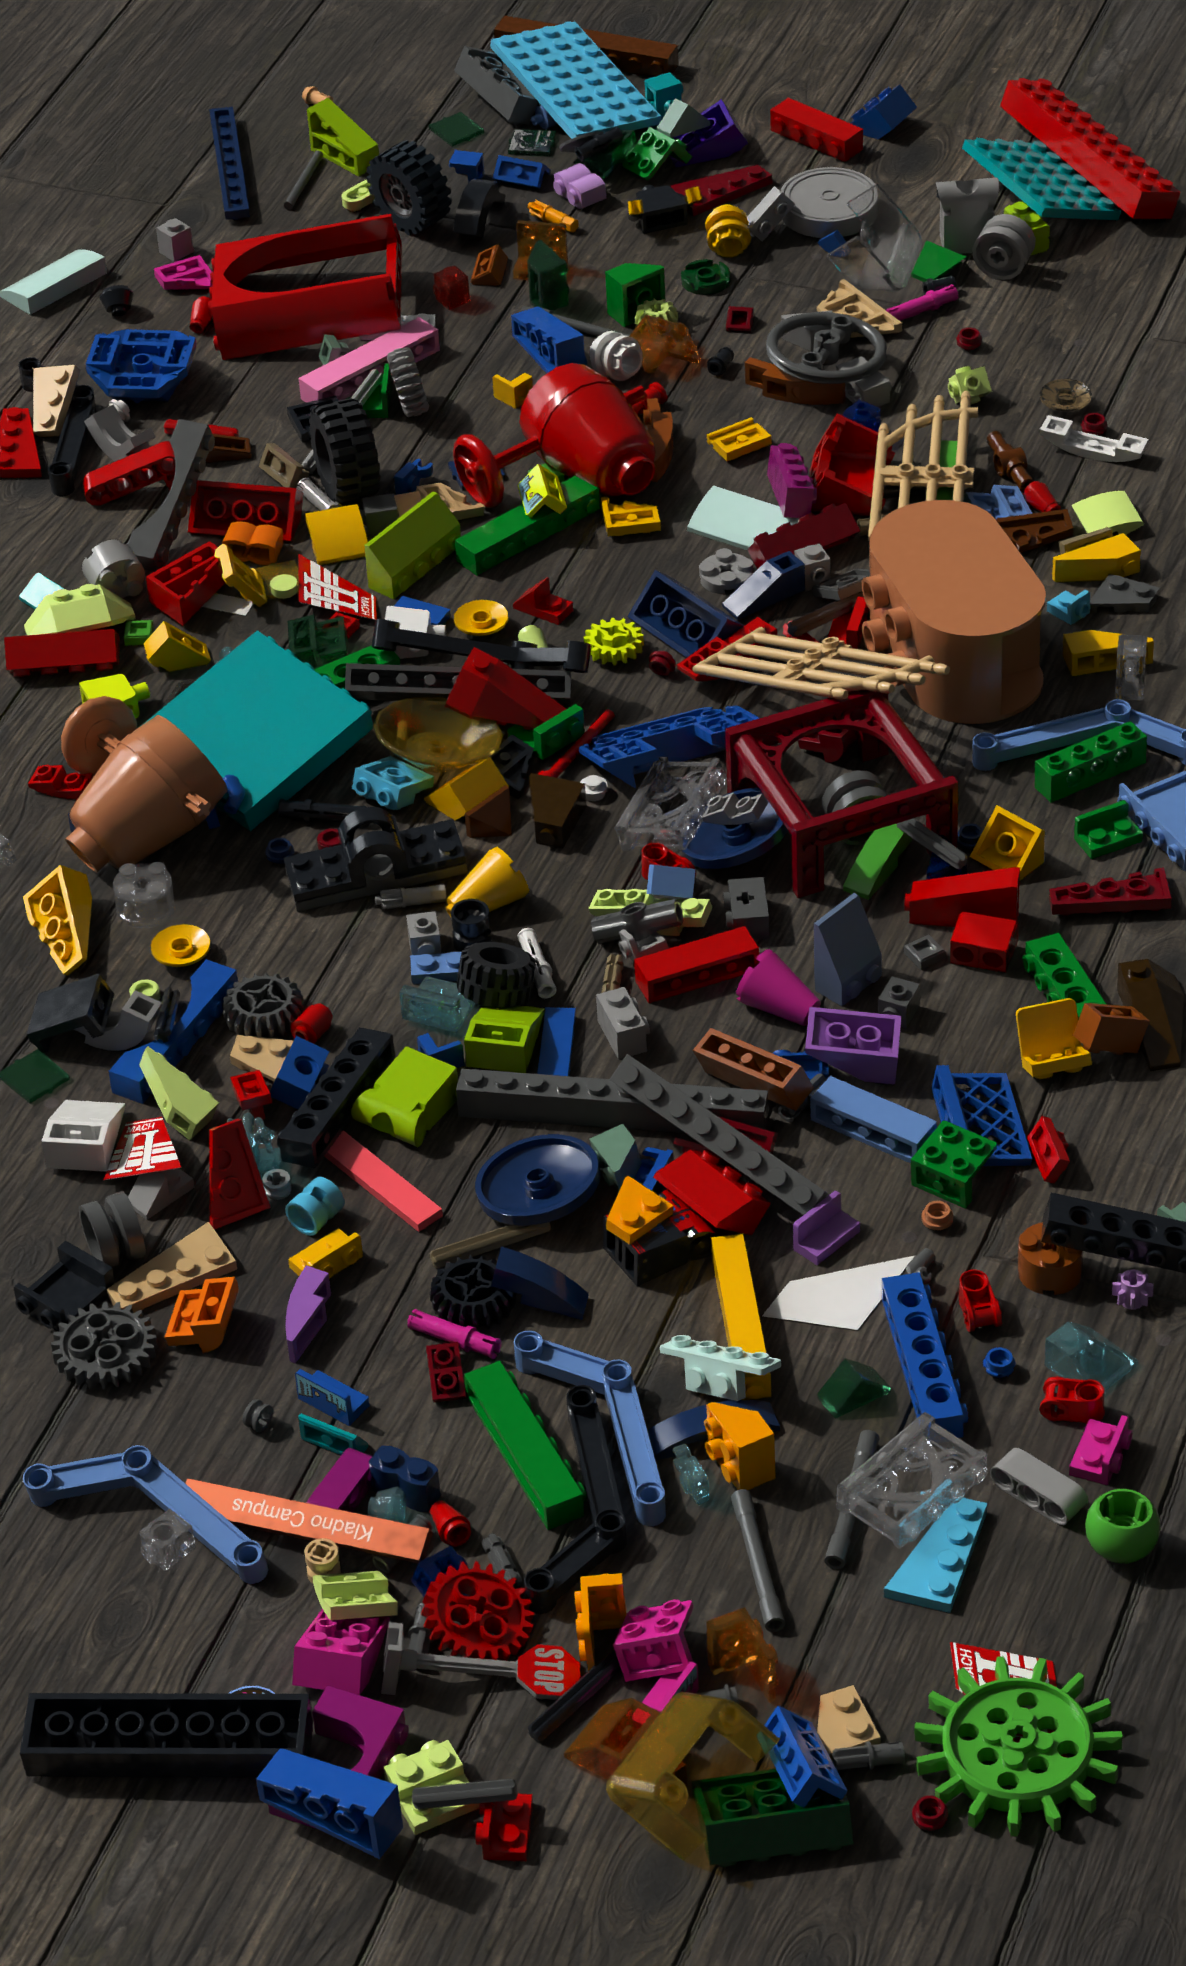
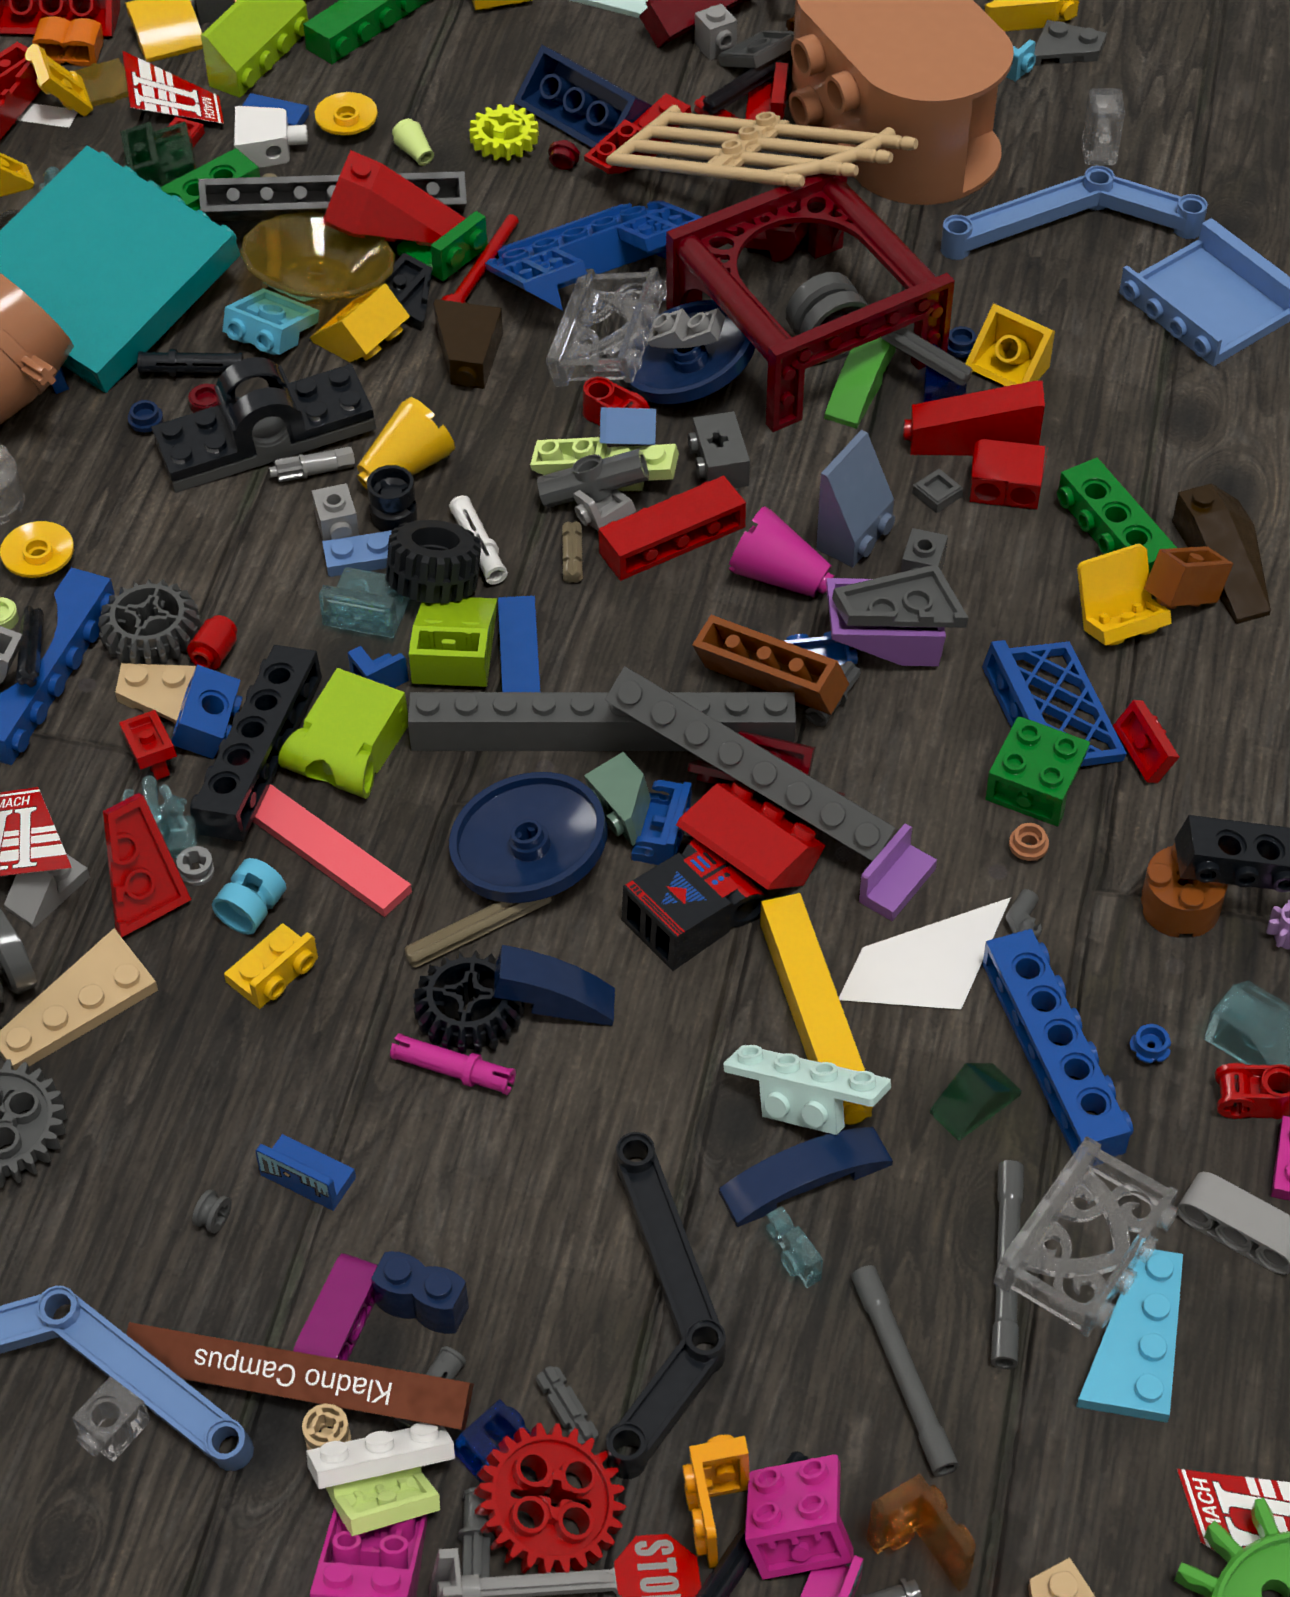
camera: 10 degrees left, 10 degrees up
yellowish green slope [139,1046,219,1141] -> none
orange brick [164,1277,239,1353] -> none
blue arm [223,774,246,814] -> none
yellowish green tile [270,574,298,599] -> none
medium lavender slope [285,1265,331,1364] -> none
teal slope [298,1413,369,1455] -> none
clear light blue cone [368,1487,406,1523] -> none
black piece [372,619,592,673] -> none
dark red slope [426,1342,466,1402] -> none
red cone [430,1500,471,1546] -> none
green brick [464,1361,587,1530] -> none
reddish brown slope [465,785,512,838] -> none
red slope [513,577,573,625] -> none
medium blue piece [514,1330,666,1526] -> none
white plate [580,775,608,801] -> none
light grey brick [596,987,650,1060] -> none
light orange wing [606,1176,674,1245] -> none
light grey plate [699,548,753,594] -> none
light orange slope [704,1402,775,1490] -> none
dark blue slope [722,551,805,620] -> none
medium blue brick [810,1076,937,1163] -> none
red piece [959,1269,1002,1332] -> none
green brick [1034,721,1147,803] -> none
dark red wing [1049,867,1171,916] -> none
yellow slope [1063,630,1154,676] -> none
green bracket [1074,800,1143,859] -> none
none -> white plate [306,1422,455,1489]
none -> dark grey wing [832,564,969,628]

